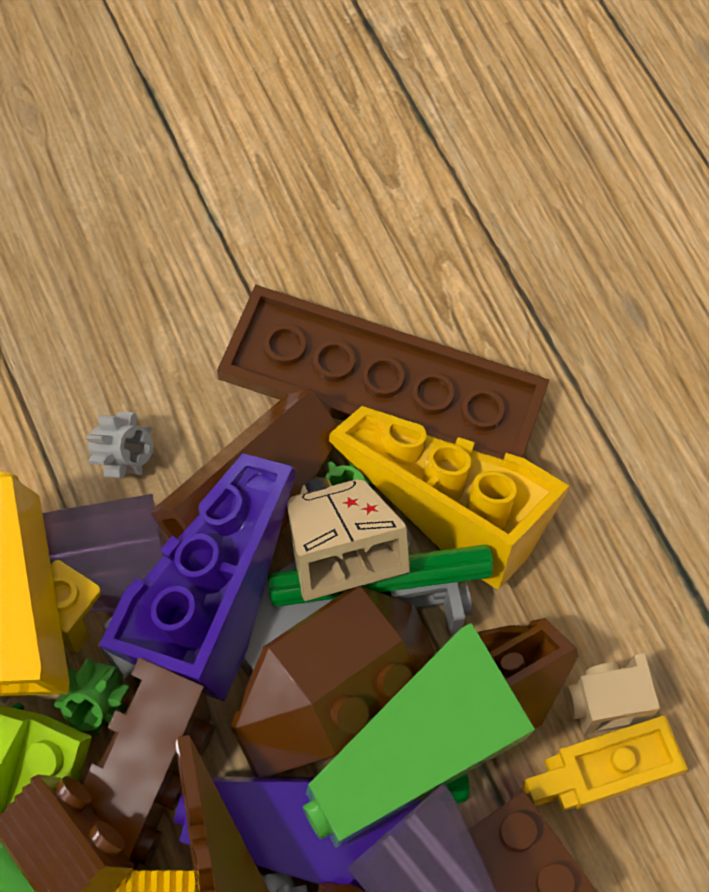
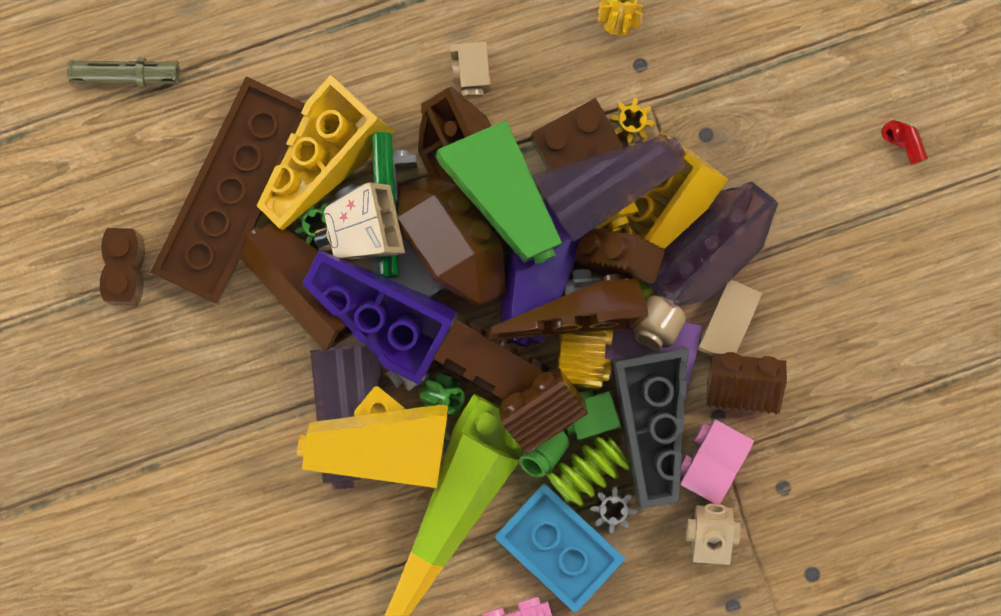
camera: 80 degrees left, 20 degrees up
light grey gear [86,412,154,479] -> none
yellow hinge [520,715,688,811] -> none
none -> olive pin [67,58,180,87]
none -> reddish brown brick [100,228,145,306]

